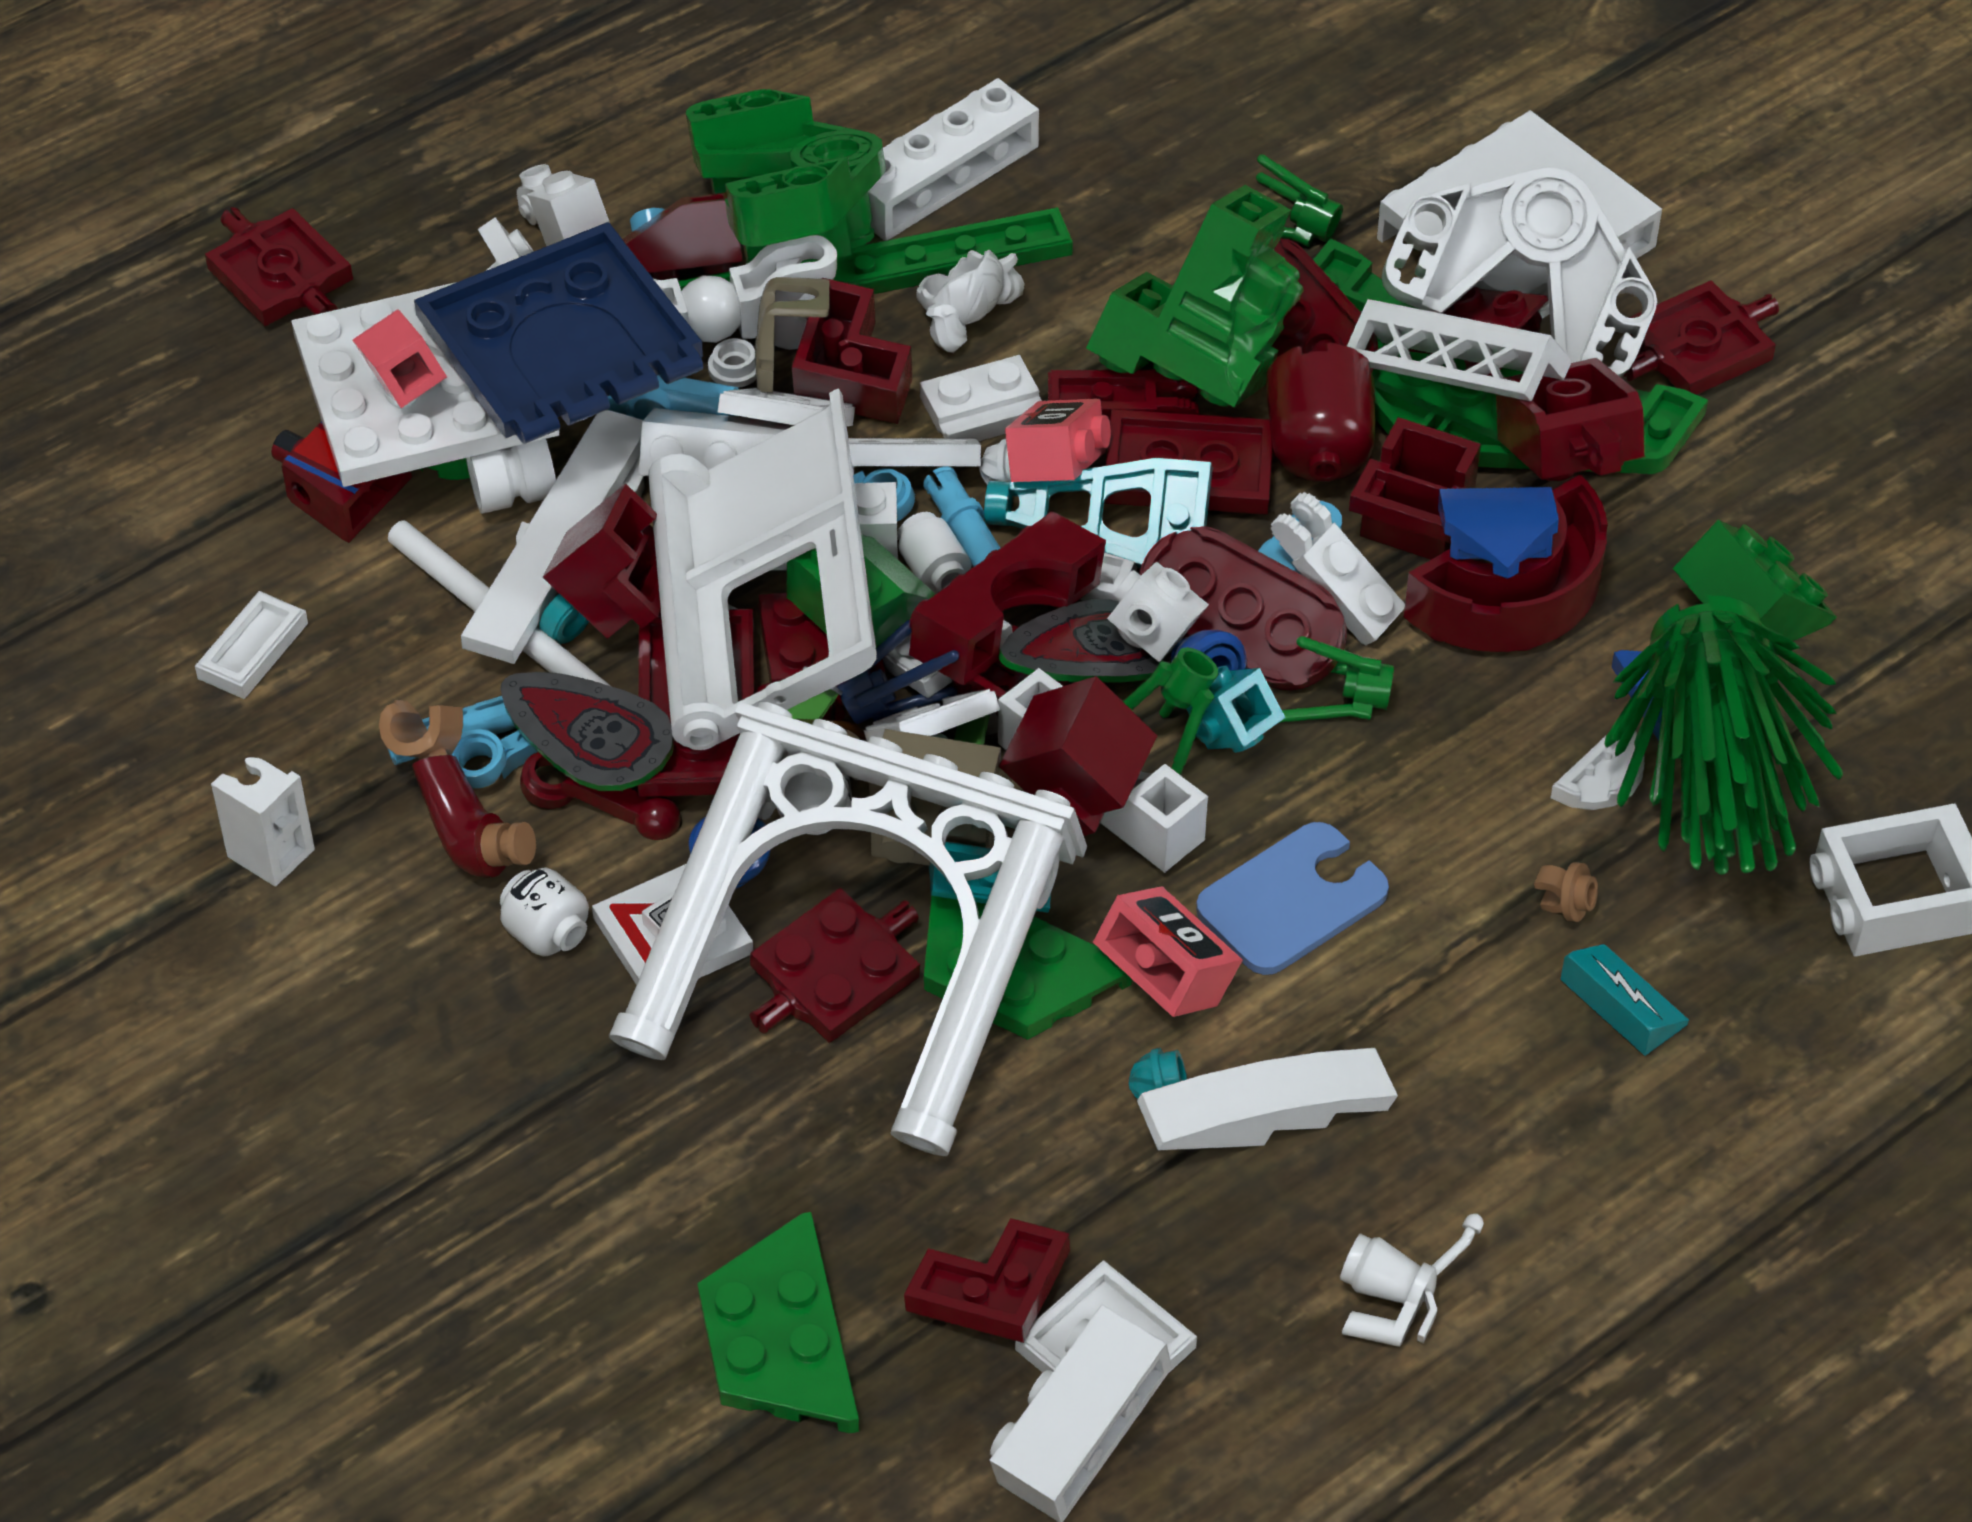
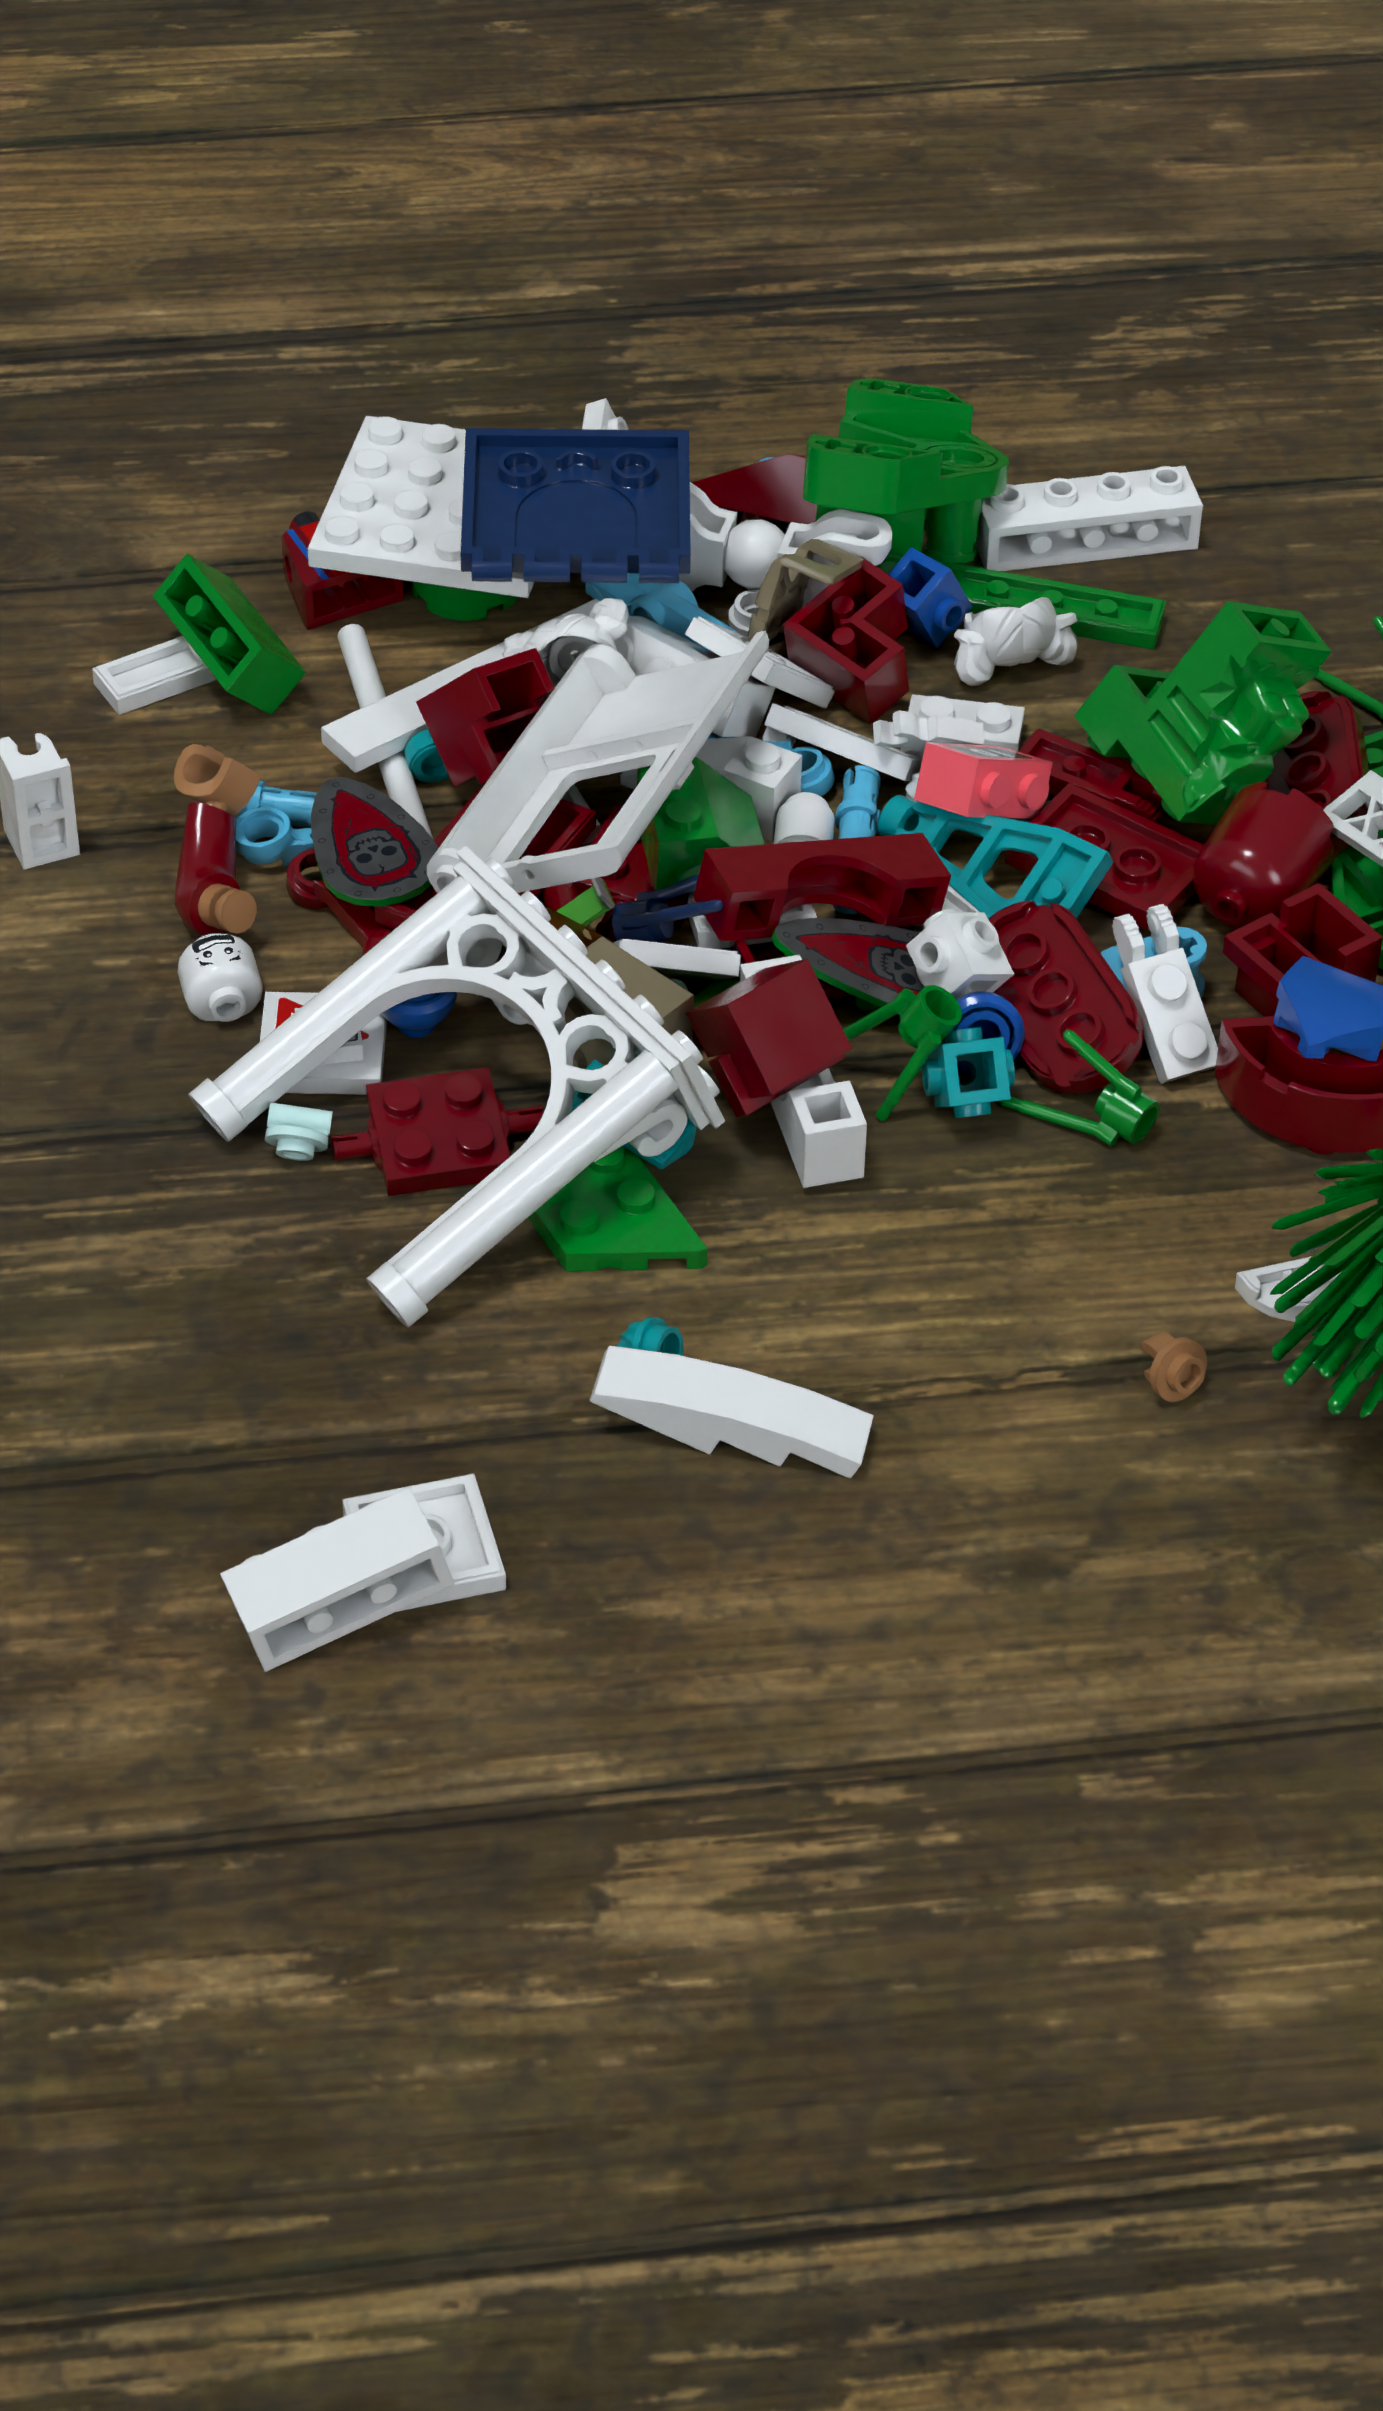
camera: 30 degrees right, 5 degrees down
dark red plate [205,207,353,326] -> none
coral brick [352,309,447,408] -> none
white wheel [466,439,556,514] -> none
white brick [517,164,610,246] -> none
green wing [697,1212,859,1434] -> none
dark red plate [904,1218,1070,1343] -> none
coral brick [1093,886,1243,1017] -> none
medium blue piece [1196,822,1389,975] -> none
white piece [1340,1213,1484,1347] -> none
teal slope [1560,944,1689,1056] -> none
none -> green brick [152,553,306,715]
none -> light aqua plate [265,1102,333,1161]
none -> white hair [502,598,629,696]
none -> white plate [873,710,984,756]
none -> blue brick [888,547,972,648]

